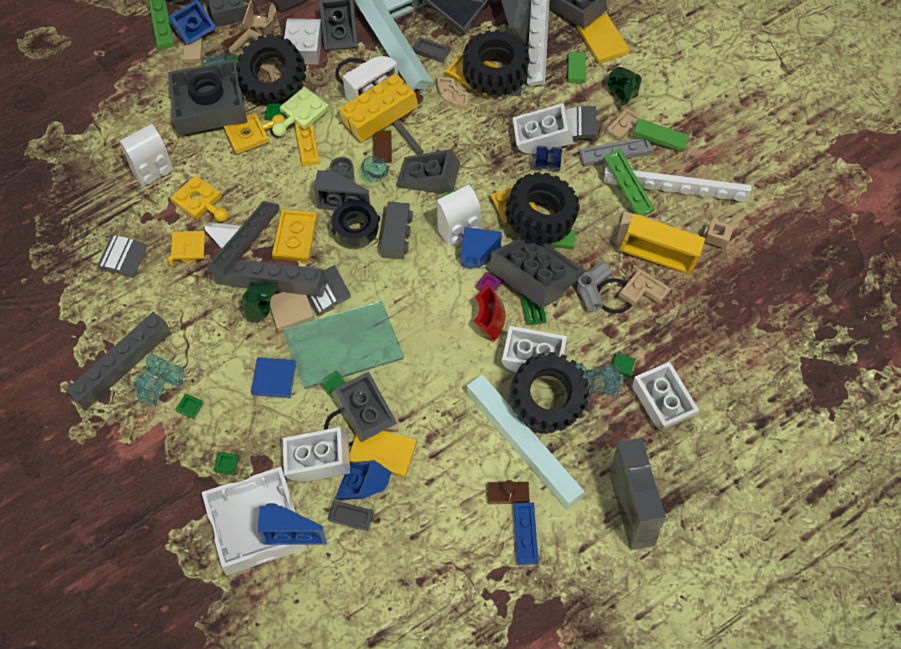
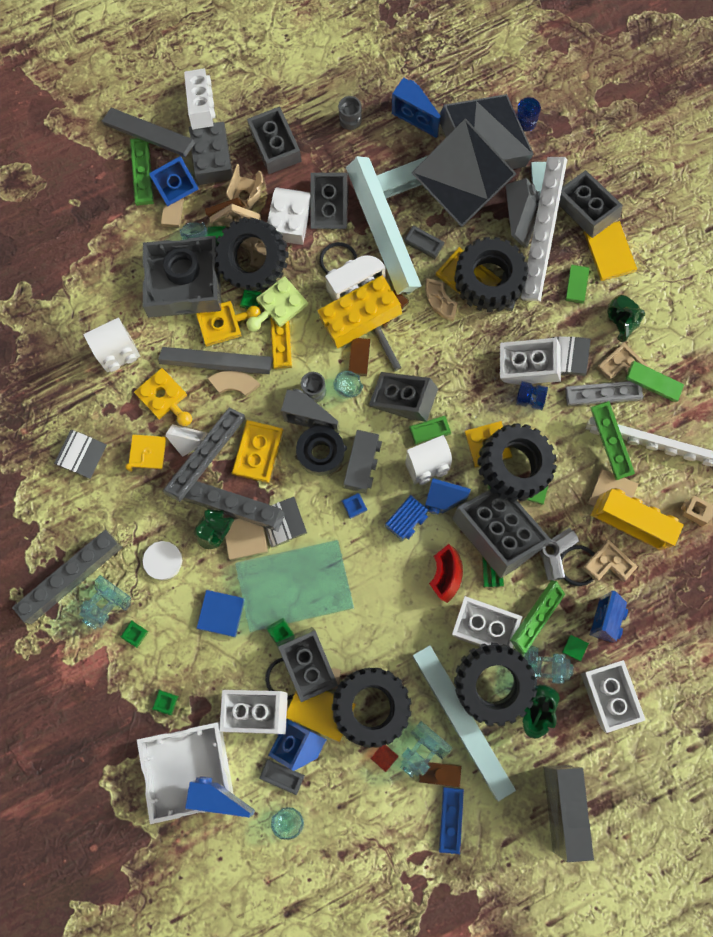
camera: 10 degrees right, 15 degrees up
magenta tile [476,272,502,292] -> none
none -> white tile [143,541,183,580]
none -> dark grey tile [158,347,273,374]
none -> tan tile [208,371,260,397]
none -> clear light blue hair [271,807,304,840]
none -> black tyre [332,668,412,748]
none -> blue tile [342,493,367,519]
none -> clear red tile [370,745,399,772]
none -> blue brick [385,495,428,542]
none -> clear light blue tile [400,721,452,777]
none -> bright green tile [510,580,565,655]
none -> dark green head [522,684,560,739]
none -> blue slope [589,591,628,643]

